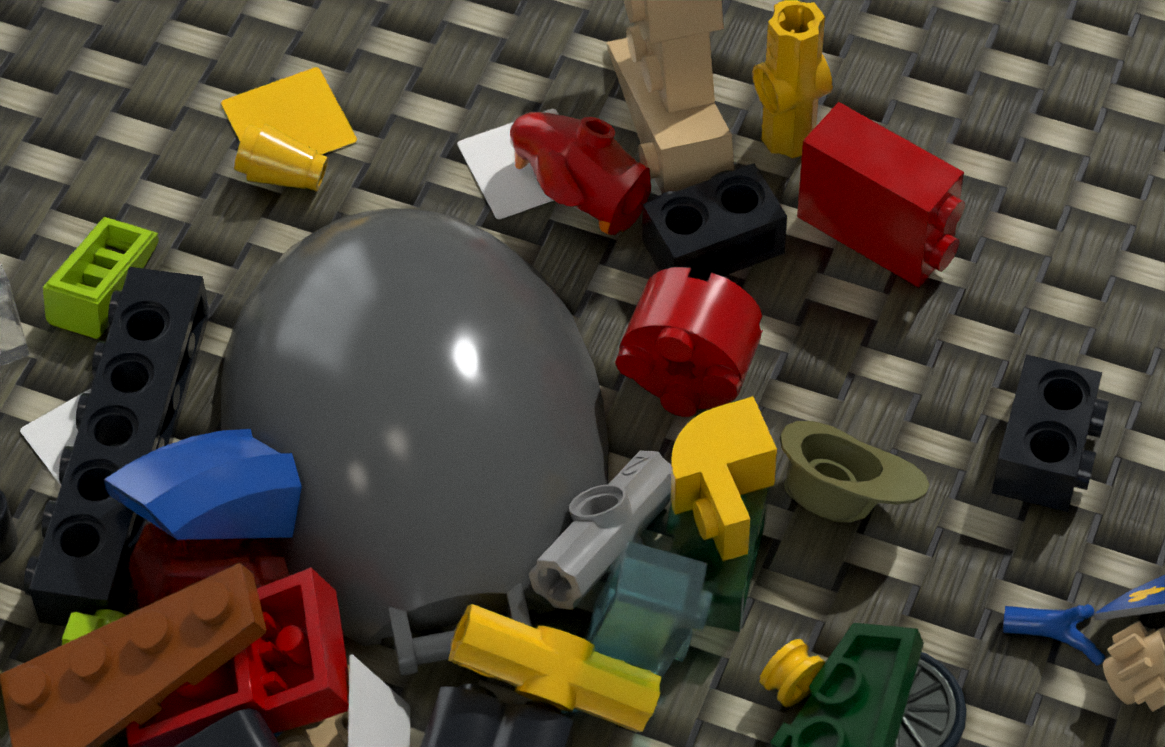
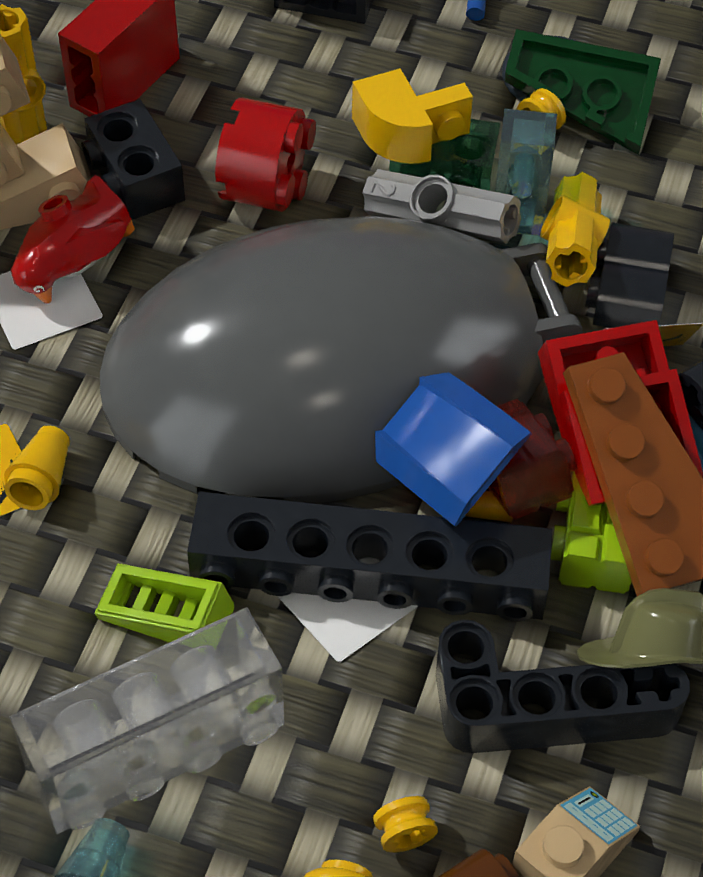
camera: 95 degrees left, 0 degrees up
olive piece [779,421,930,522] -> none

